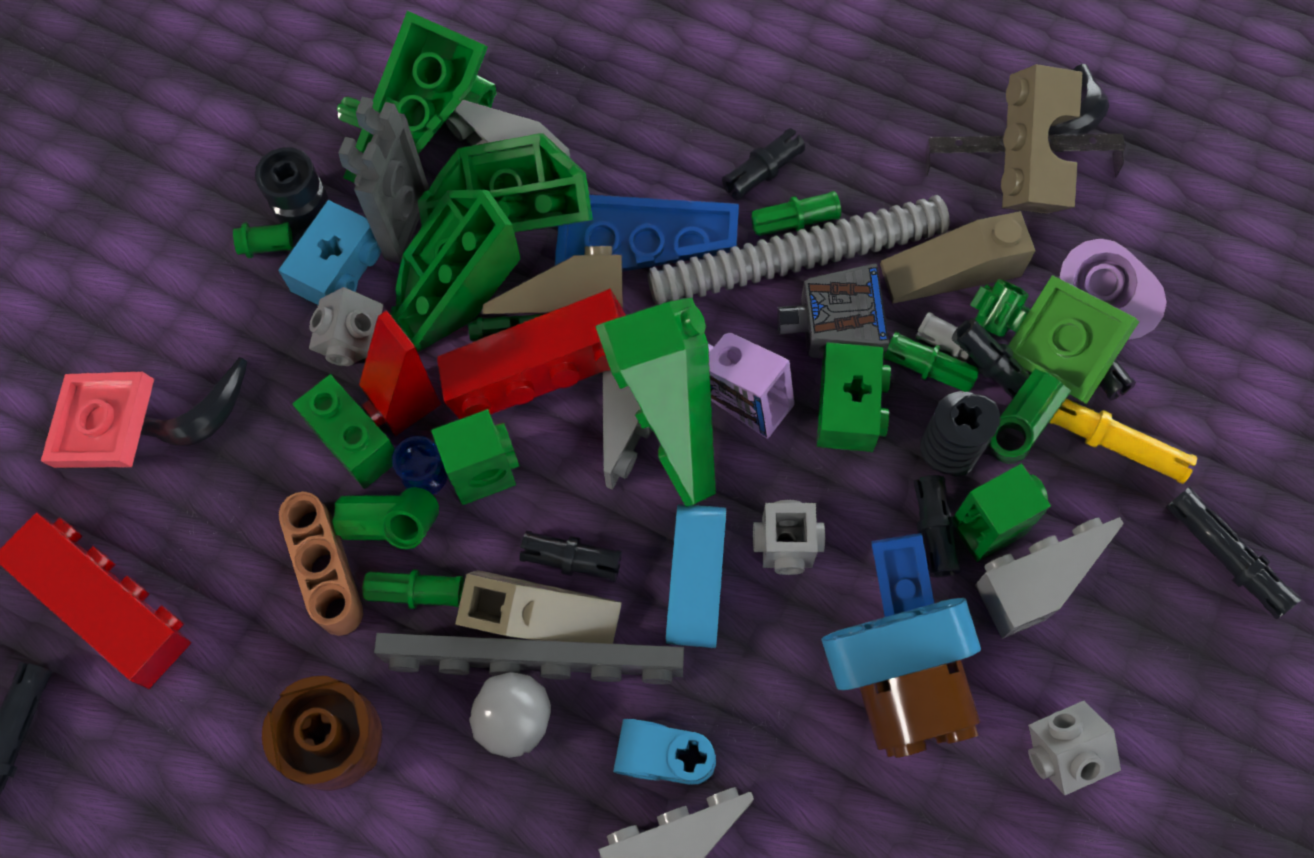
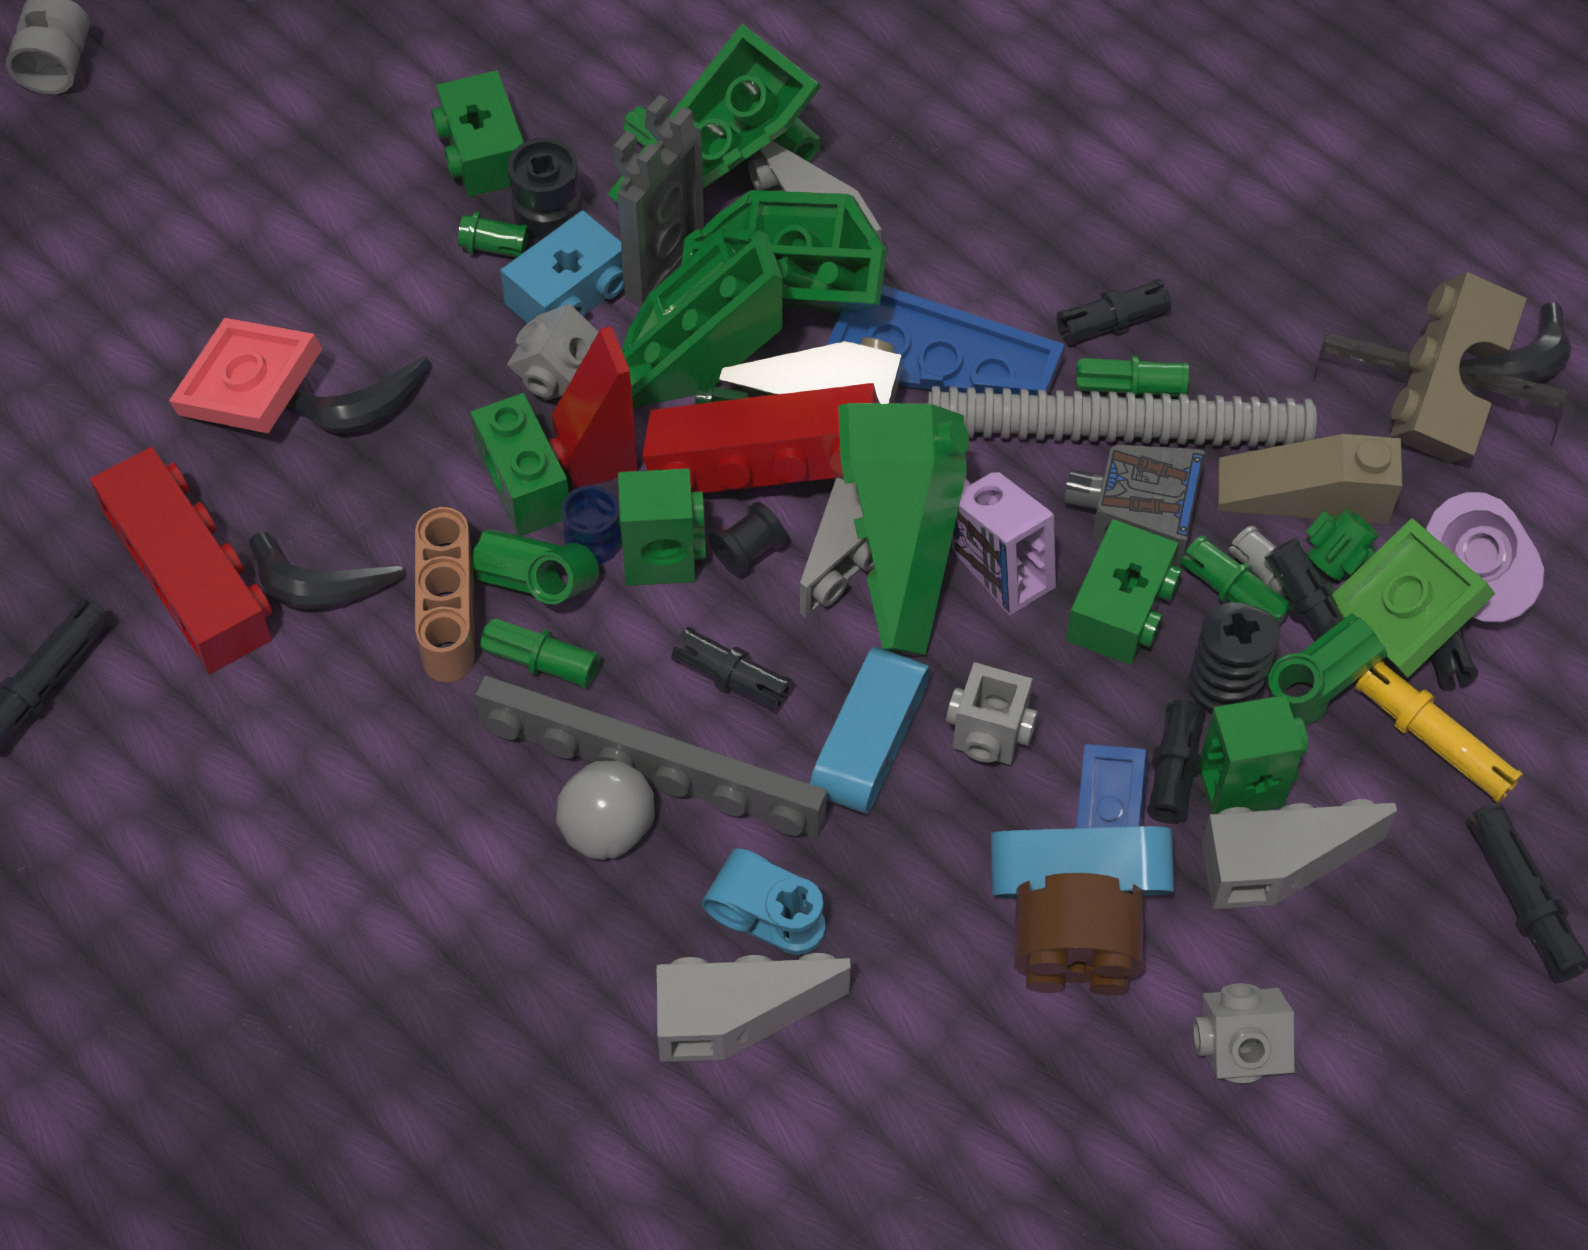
camera: 15 degrees right, 10 degrees down
reddish brown brick [262,676,382,791] -> none
dark tan slope [455,570,622,644] -> none
none -> black piece [249,532,404,609]
none -> green brick [431,70,524,197]
none -> black bush [709,502,787,577]

